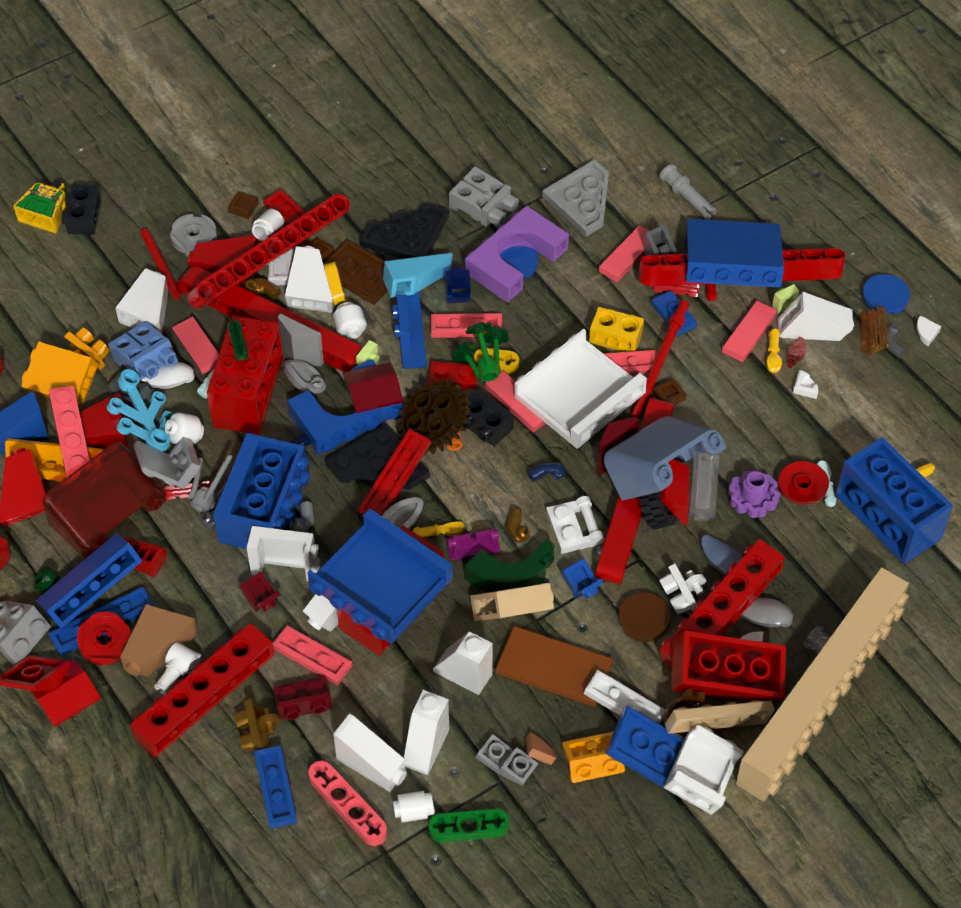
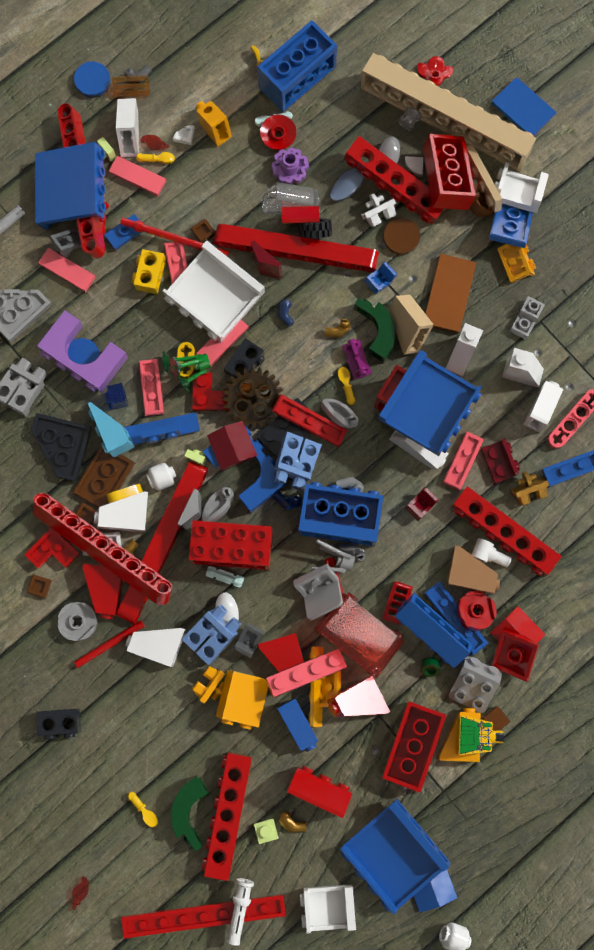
camera: 95 degrees left, 25 degrees up
torso [14,180,66,233] -> none
medium azure plant [107,369,174,452] -> none
white head [165,412,204,445] -> none
coral tile [172,316,219,374] -> none
dark green axle [227,320,249,361] -> none
white panel [247,526,320,581] -> none
white brick [252,209,284,241] -> none
white brick [393,791,434,823] -> none
green beam [429,809,509,843] -> none
nougat tile [525,732,556,765] -> none
white plate [546,496,605,554] -> none
white tile [583,670,664,724] -> none
sand blue windscreen [604,416,727,501] -> none
white tile [916,316,941,347] -> none
none -> light orange torso [195,101,232,147]
none -> medium blue hips [273,432,322,491]
none -> red plate [417,56,453,87]
none -> blue tile [491,77,557,136]

